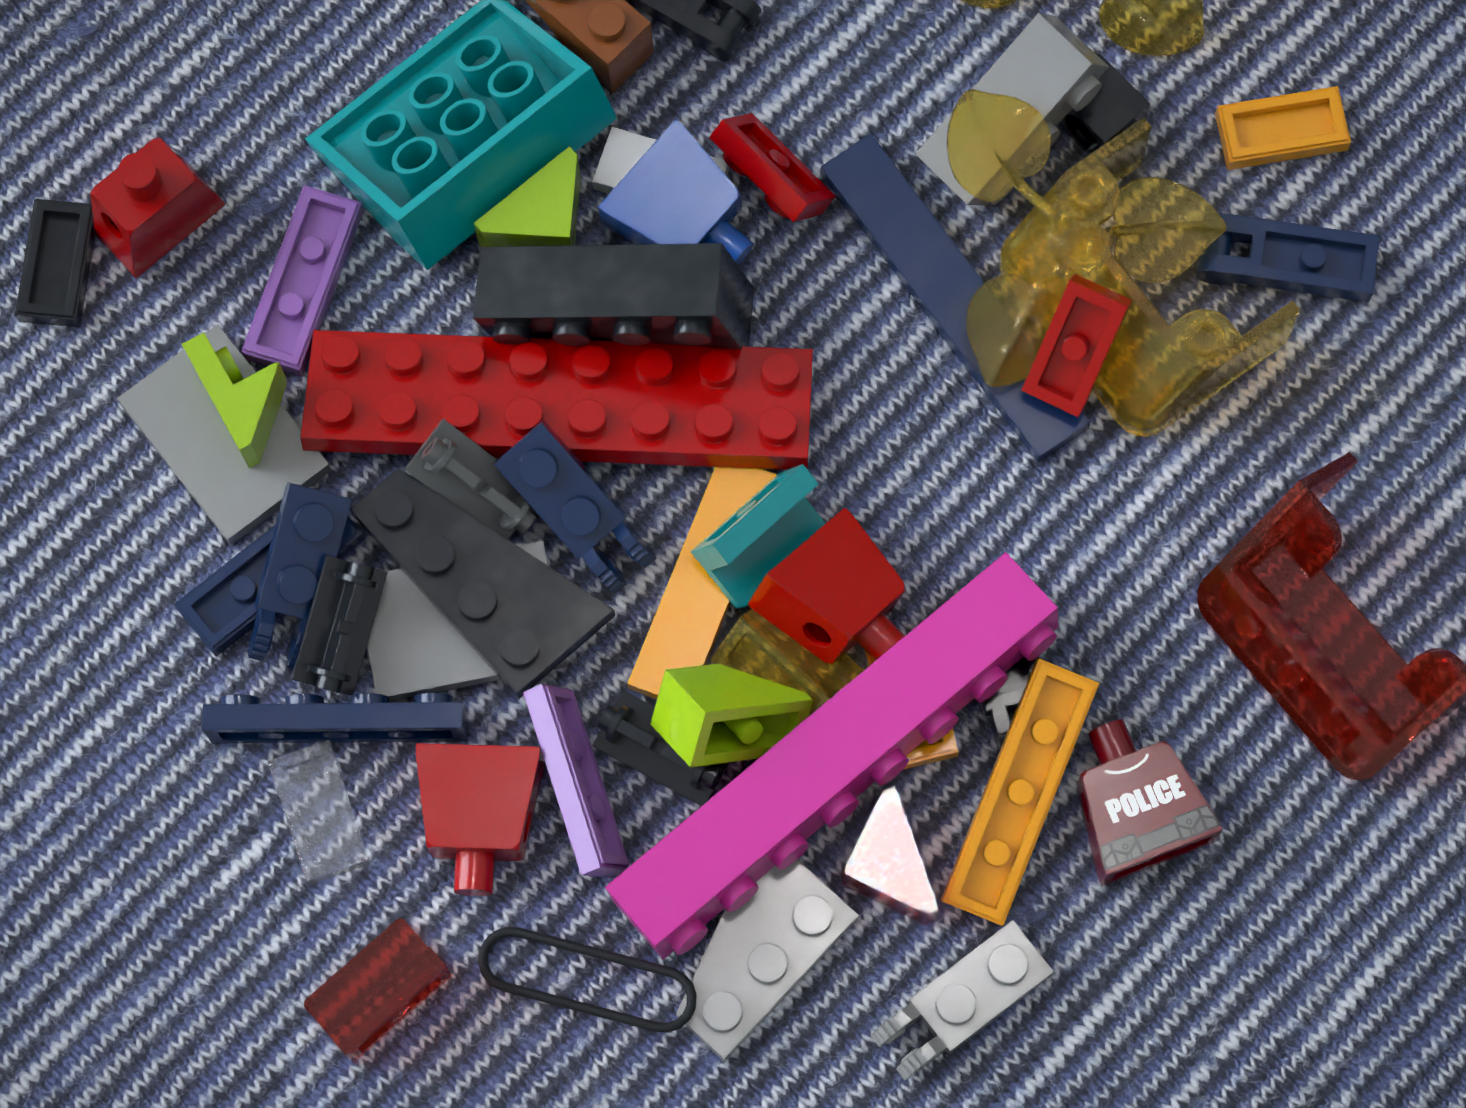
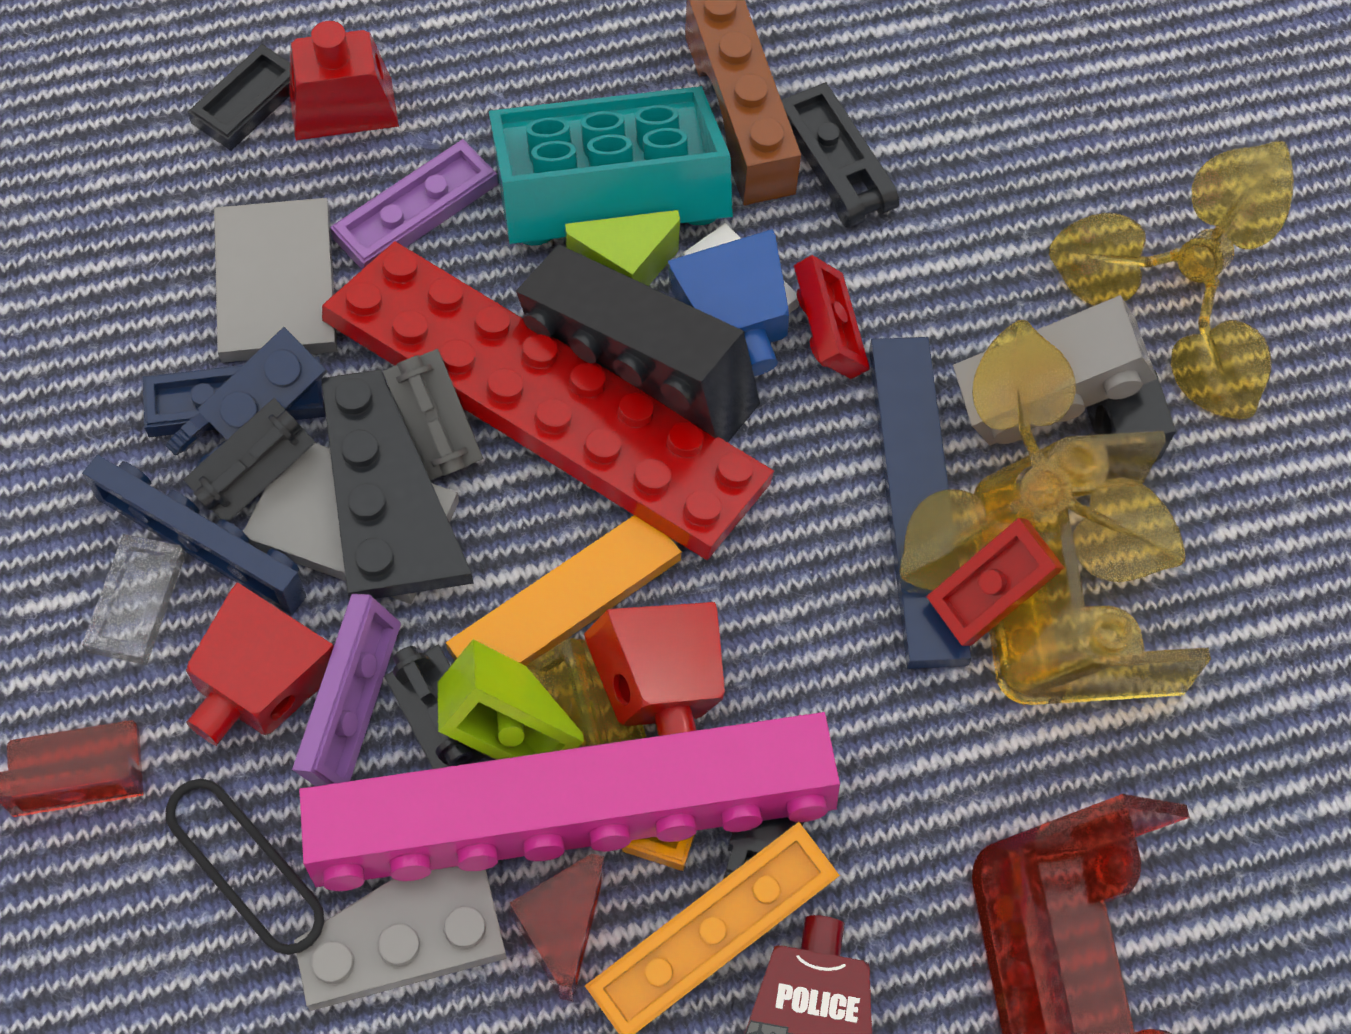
camera: 25 degrees right, 10 degrees down
lime slope [182,332,287,468] -> none
dark blue hinge [494,420,657,594] -> none
teal panel [691,464,826,608] -> none
dark blue plate [1196,213,1380,302] -> none
light orange tile [1215,86,1351,170] -> none

